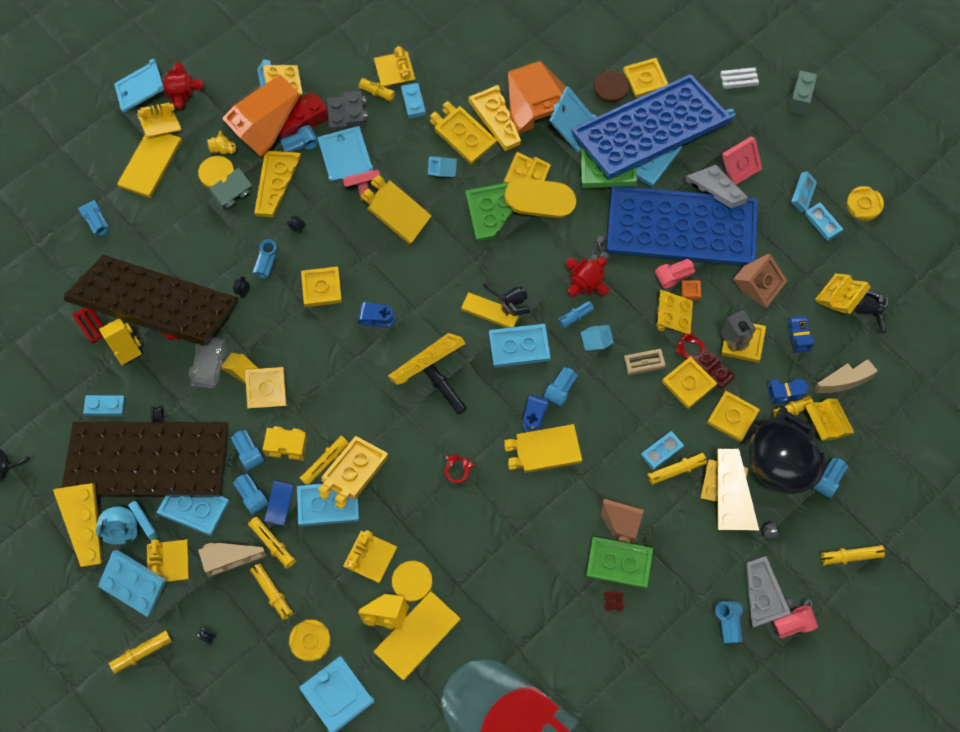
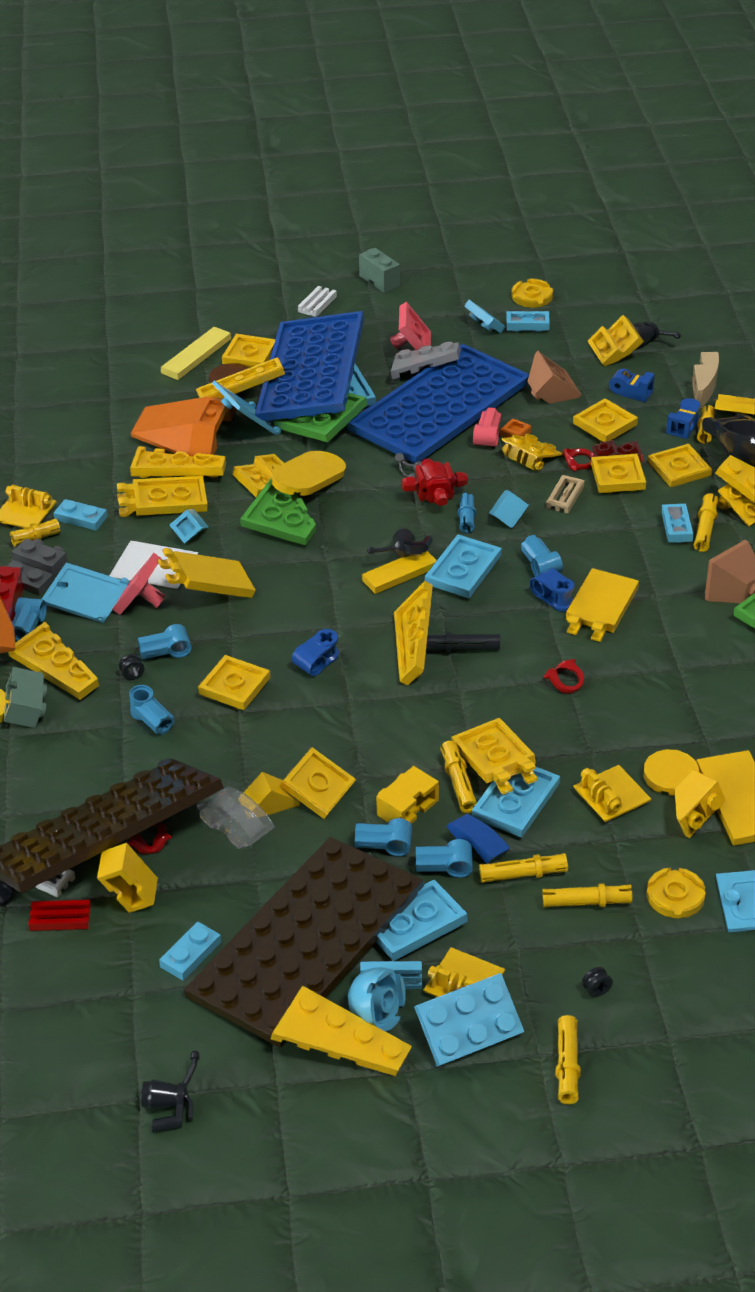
camera: 55 degrees left, 25 degrees down
black bush [151,406,164,423] -> none
tan slope [198,543,267,577] -> none
black plate [233,276,250,298] -> none
dark grey brick [721,310,756,352] -> none
none -> white sticker [109,541,198,589]
none -> dark azure piece [137,624,192,660]
none -> light yellow tile [161,327,231,380]
none -> yellow tile [196,358,285,399]

